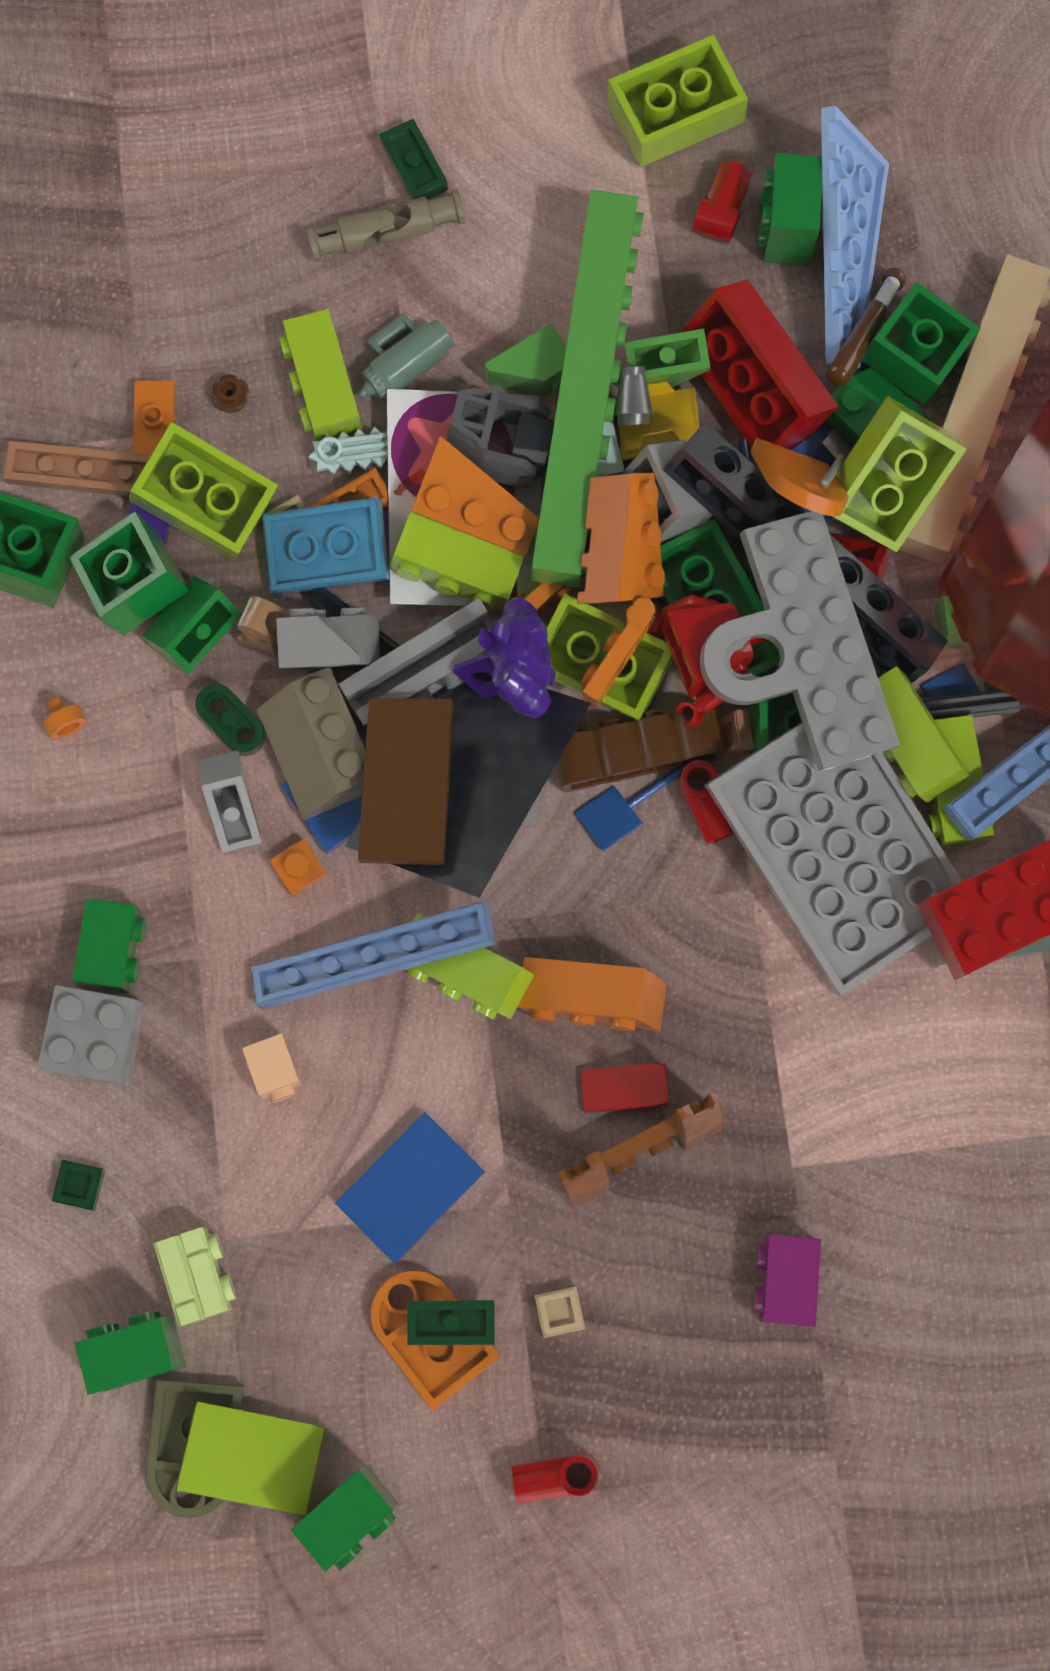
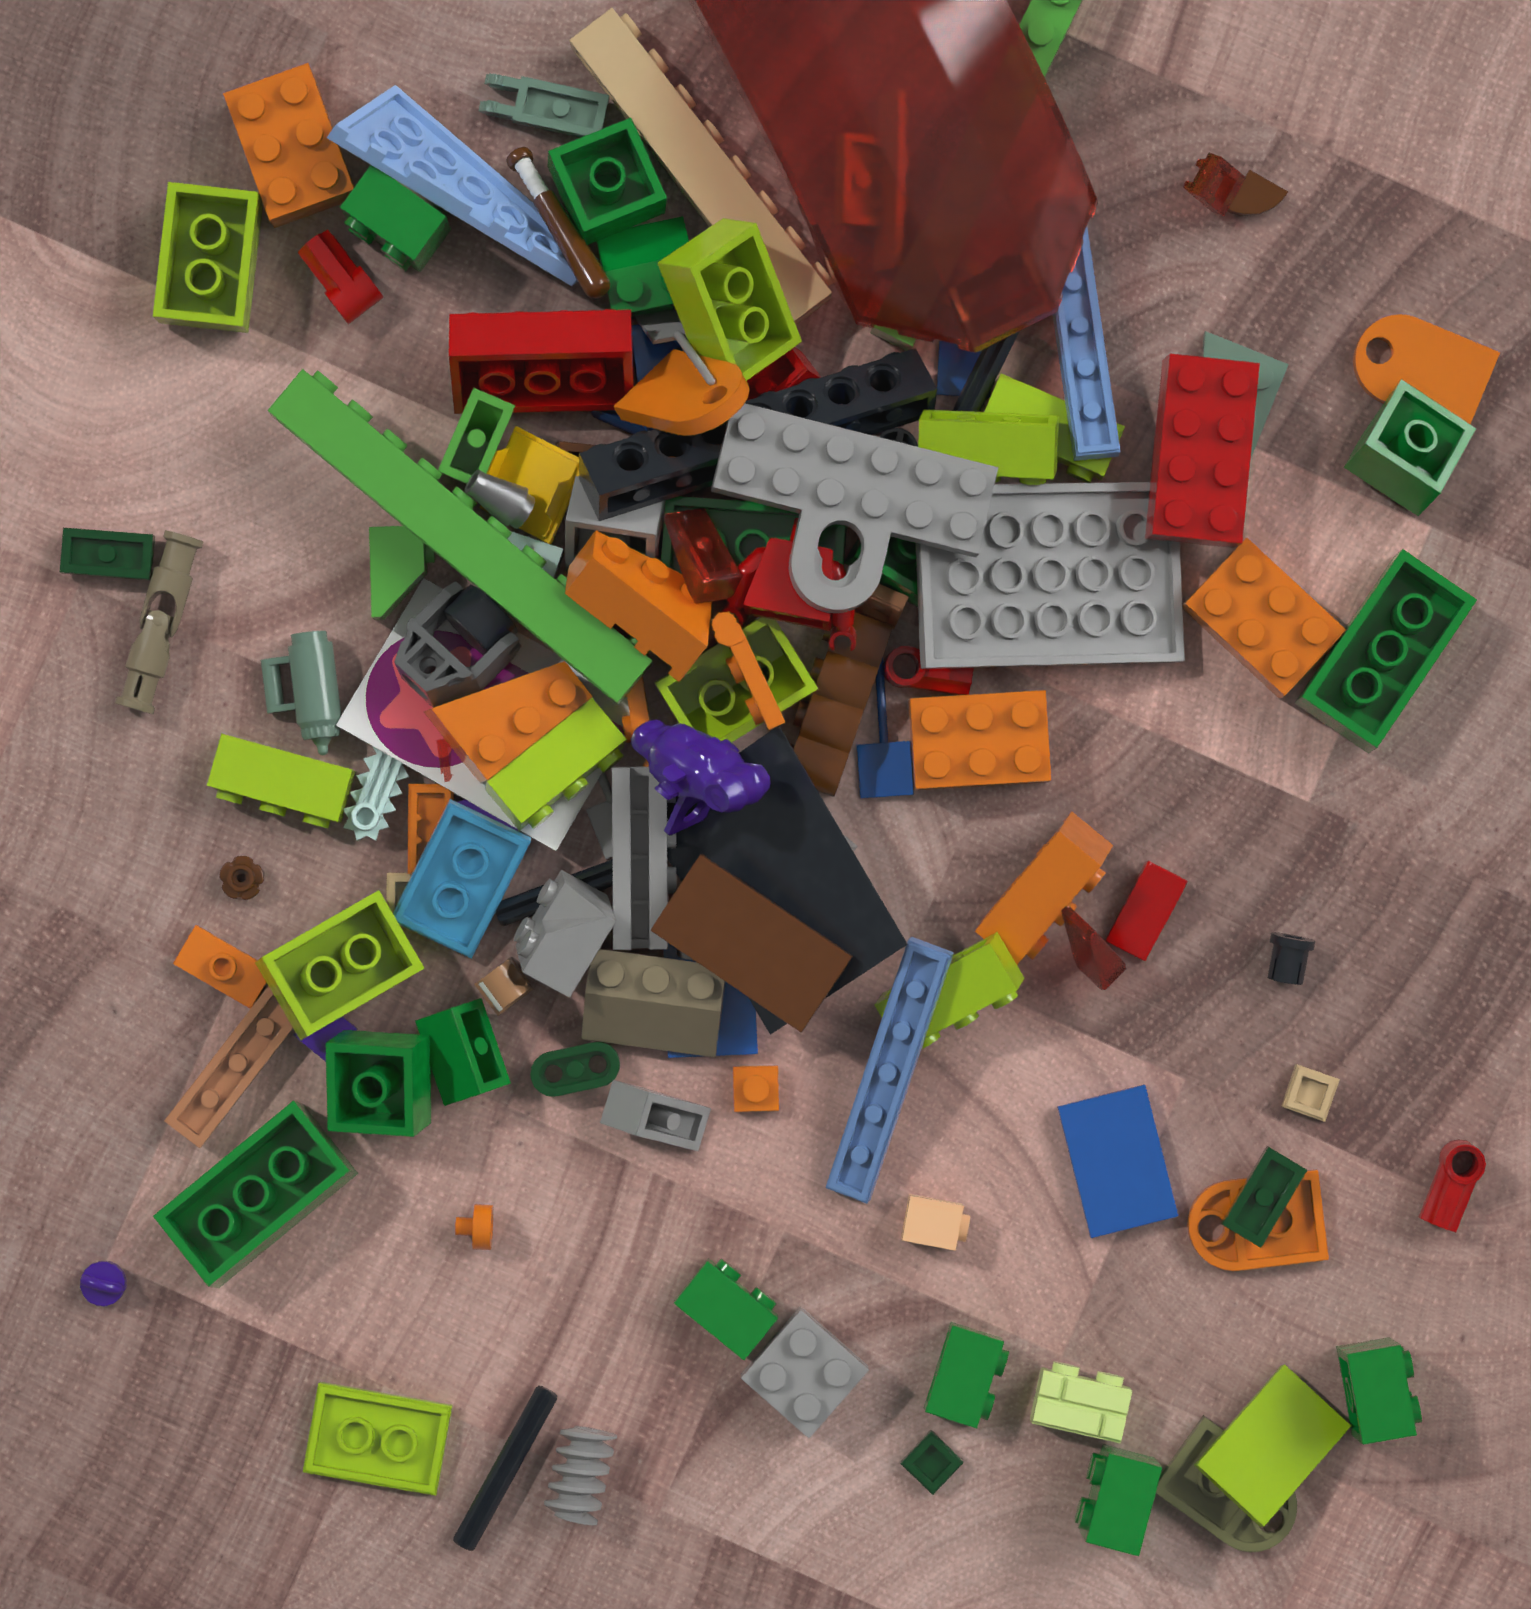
camera: 65 degrees left, 10 degrees up
dark orange wedge [557,1092,723,1208] -> none
magenta brick [753,1234,821,1327] -> none
none -> orange brick [223,63,355,228]
none -> sand green hinge [478,73,610,137]
none -> clear red slope [663,508,742,604]
none -> orange brick [908,690,1051,790]
none -> green brick [923,1322,1009,1429]
none -> clear red slope [1061,906,1127,990]
none -> orange brick [1182,538,1346,698]
none -> black bush [1267,932,1316,985]
none -> green brick [1295,549,1477,754]

